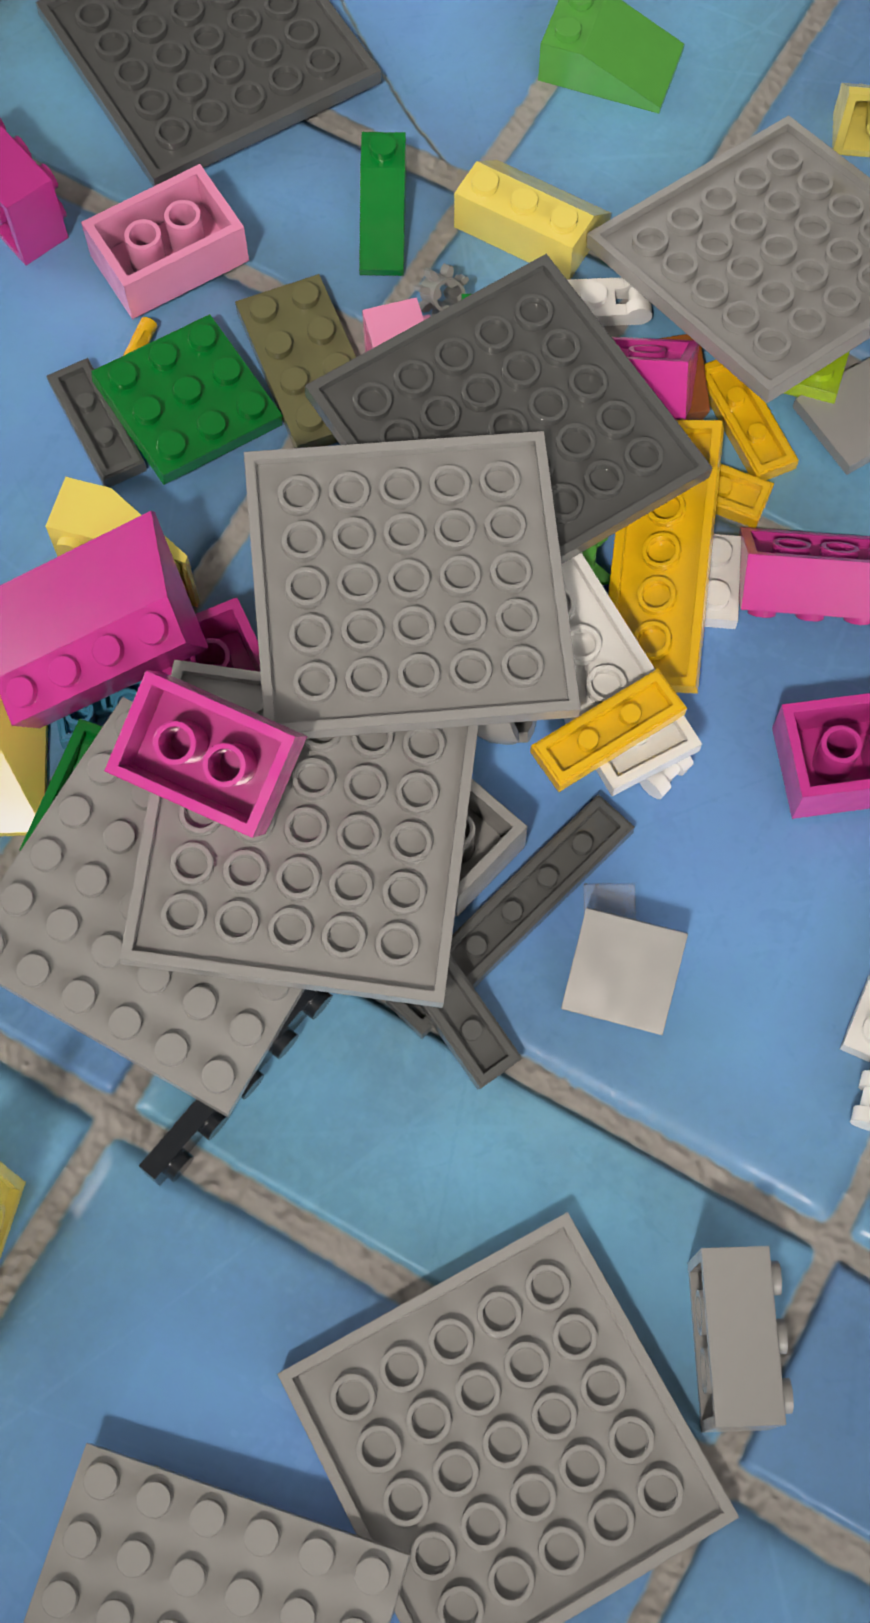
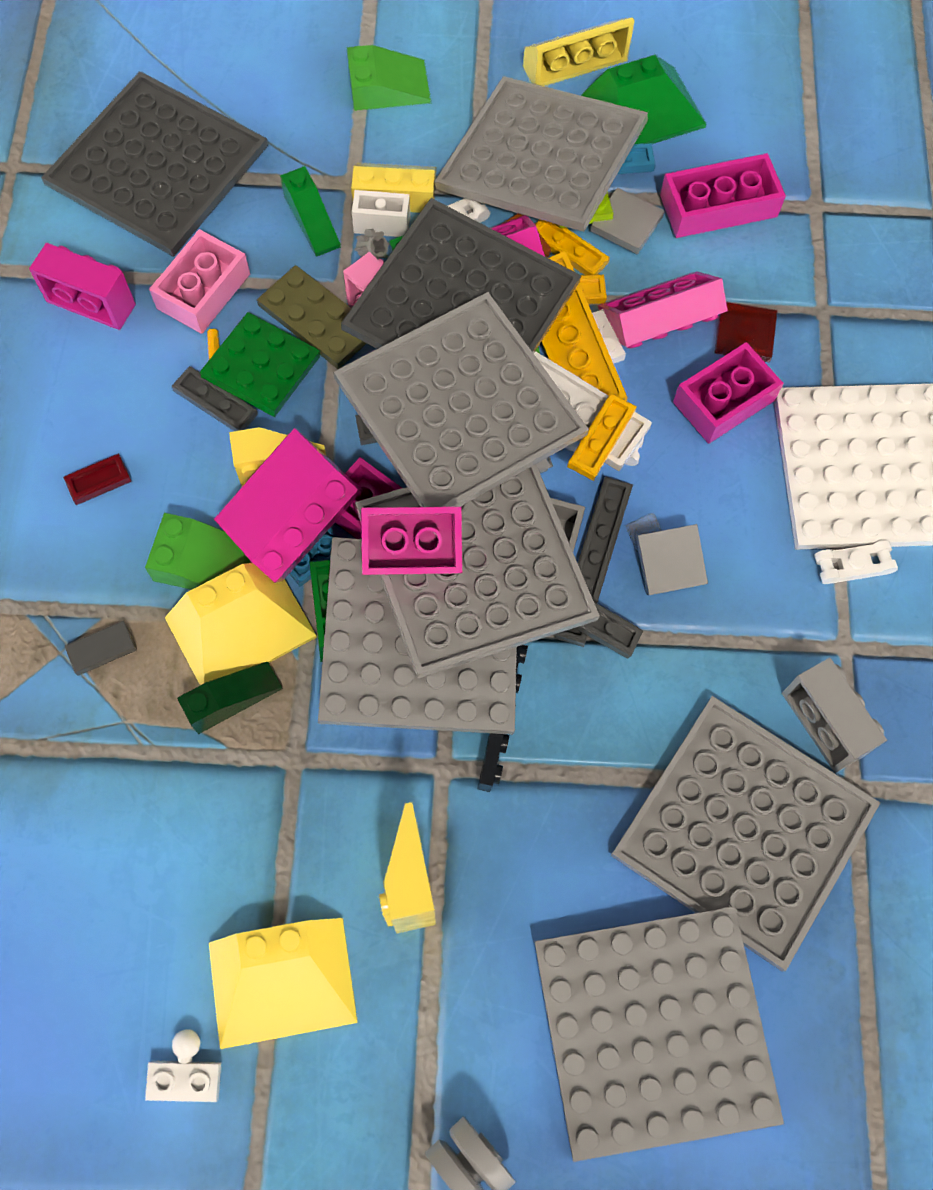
camera: 30 degrees left, 0 degrees up
none -> white brick [352,190,410,237]

